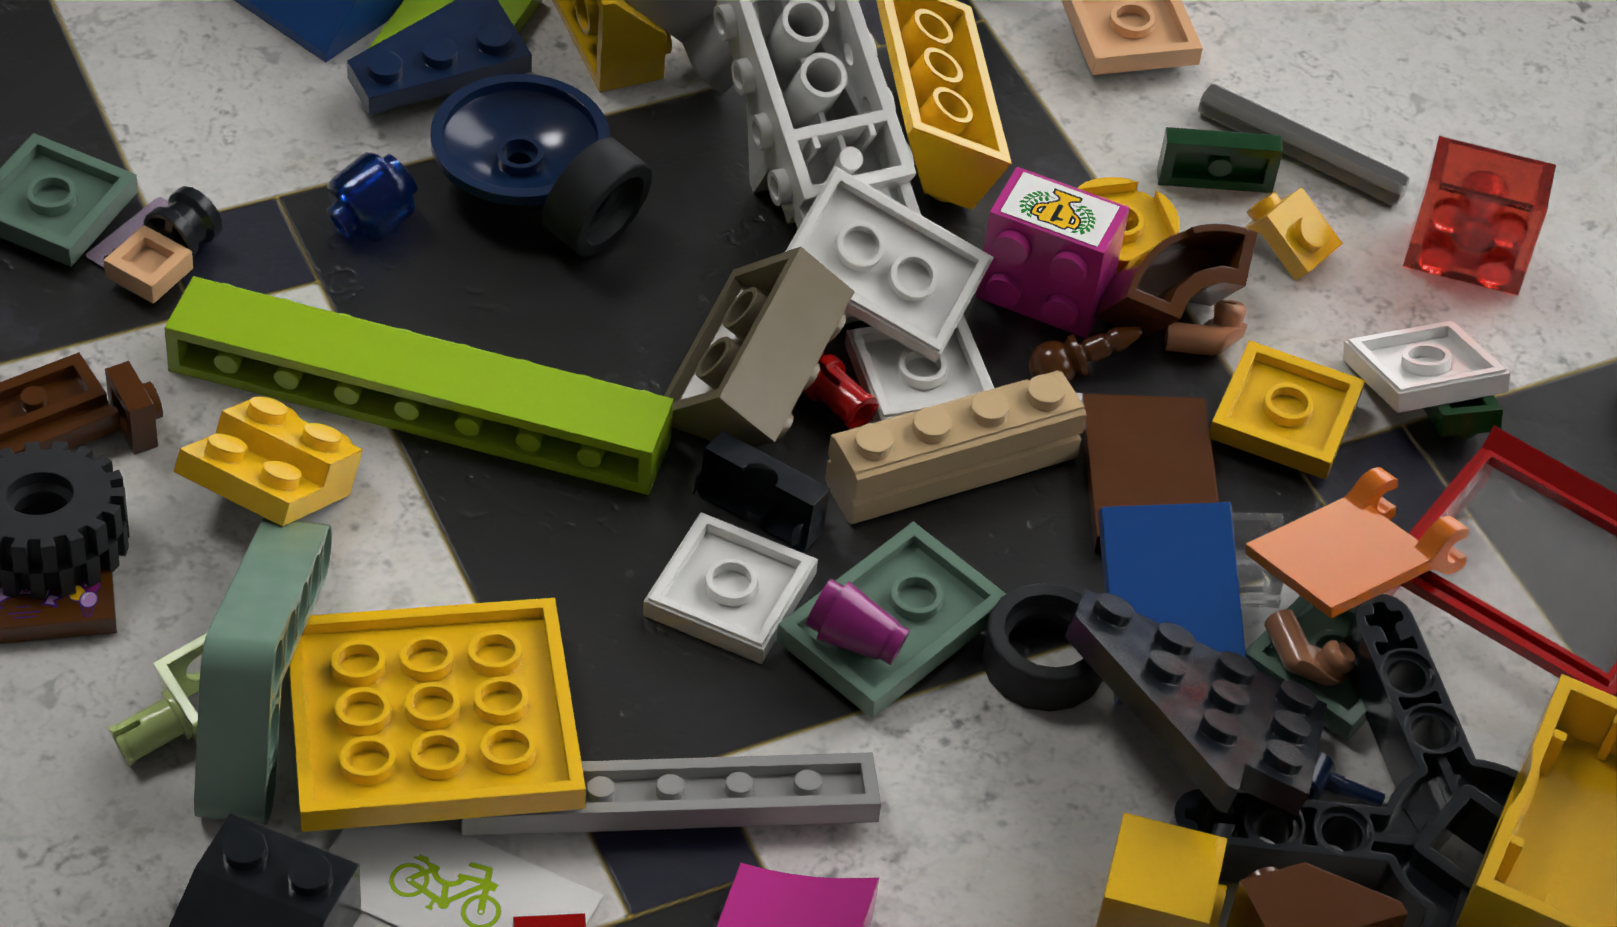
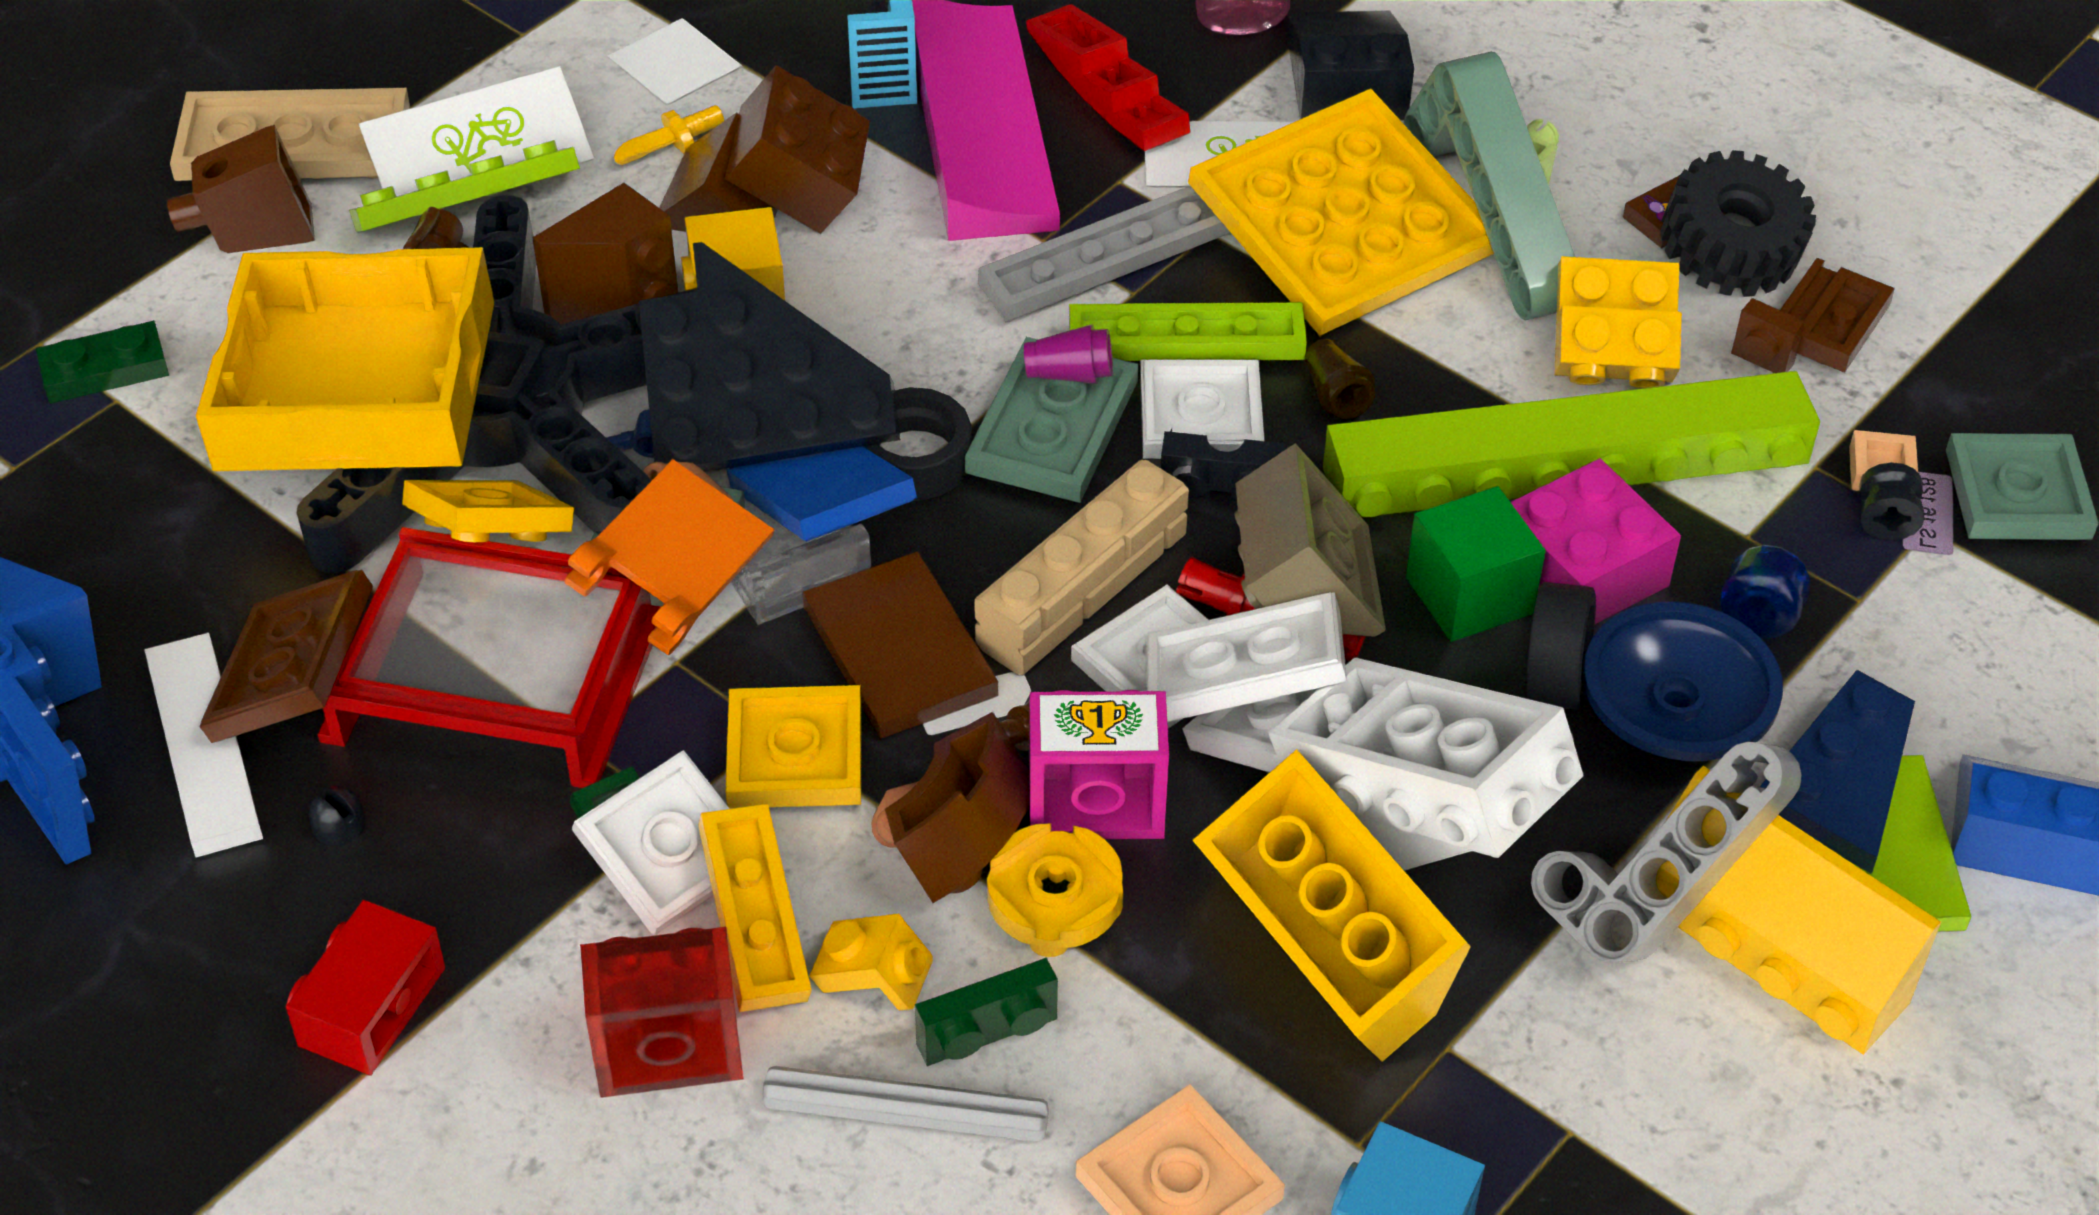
camera: 160 degrees right, 0 degrees up
none -> yellow plate [402,480,574,542]
none -> yellow plate [698,804,812,1012]
none -> lime plate [1069,302,1307,361]
none -> dark brown cone [1305,339,1375,419]
none -> green head [1406,486,1546,642]
none -> dark pink brick [1511,458,1681,624]

